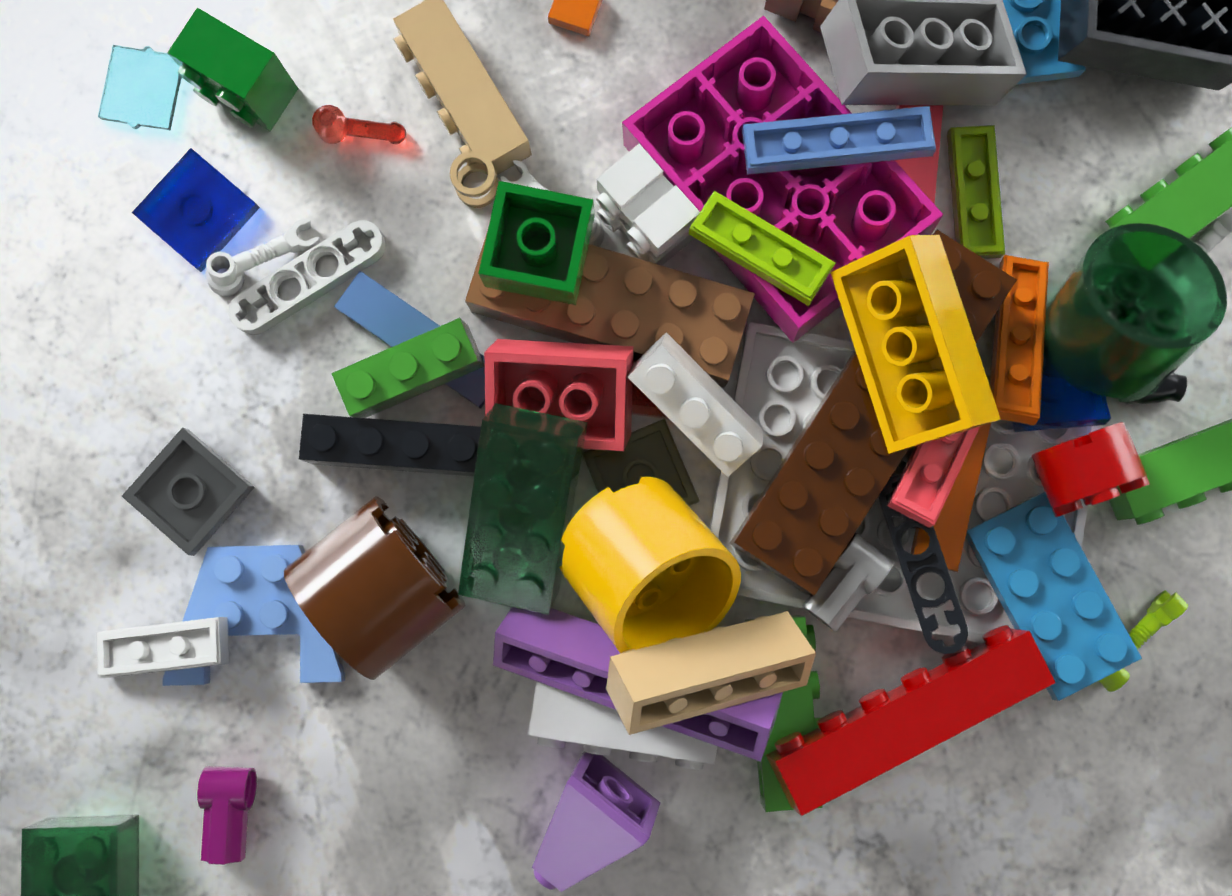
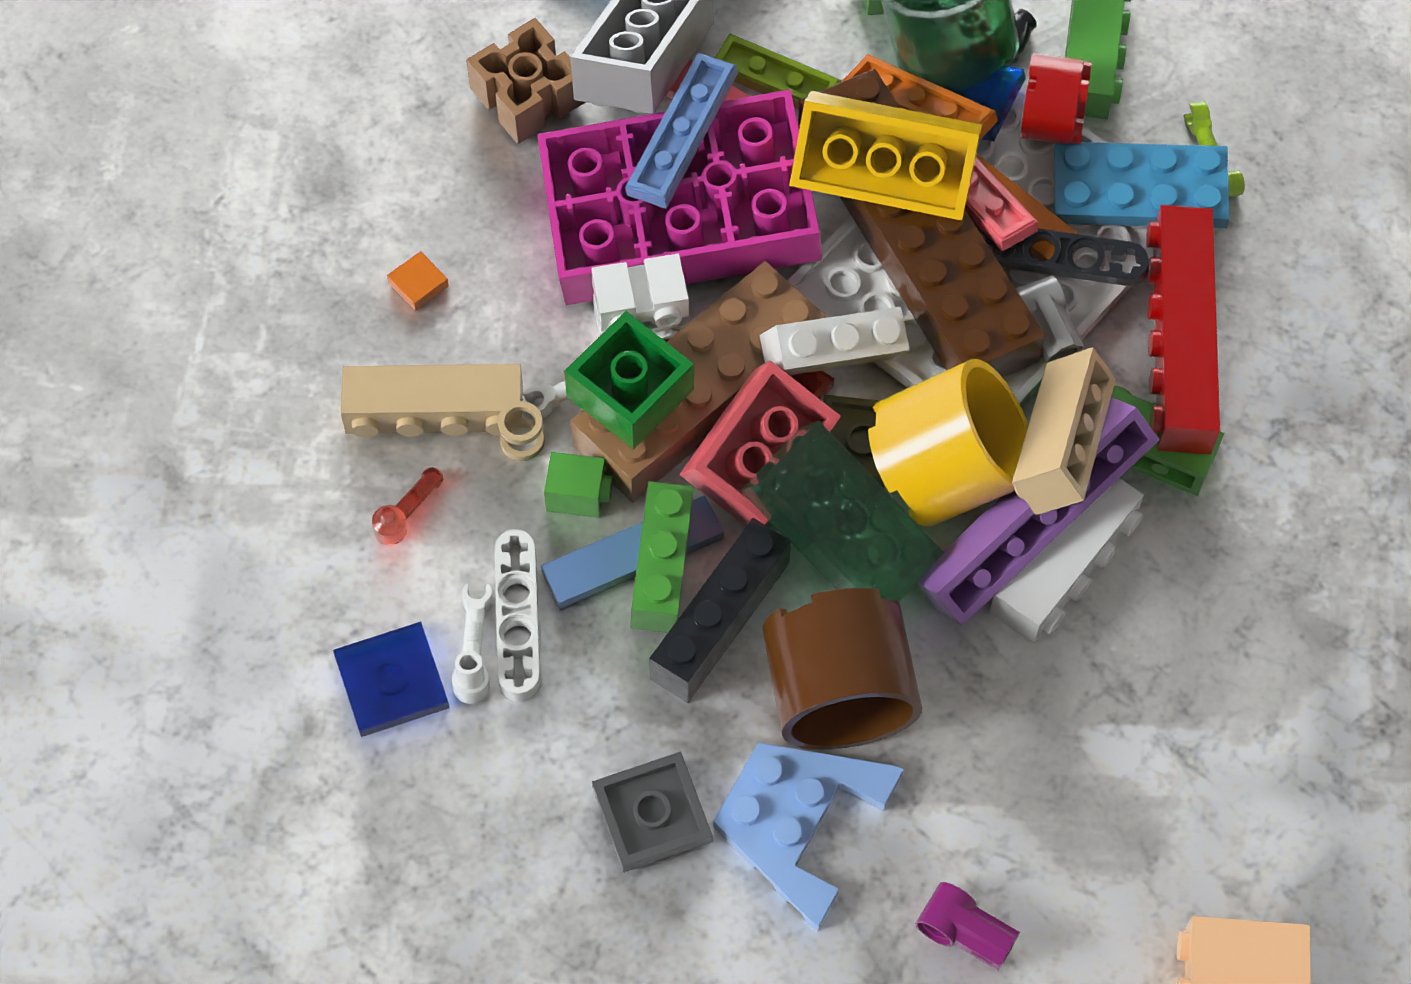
camera: 65 degrees left, 20 degrees down
white tile [96,617,230,678] -> none
clear light blue piece [98,45,182,131] -> none
green brick [167,7,299,132] -> none
medium lavender slope [532,752,661,892] -> none
lime tile [689,191,836,306] -> none
none -> bright green brick [544,452,613,518]

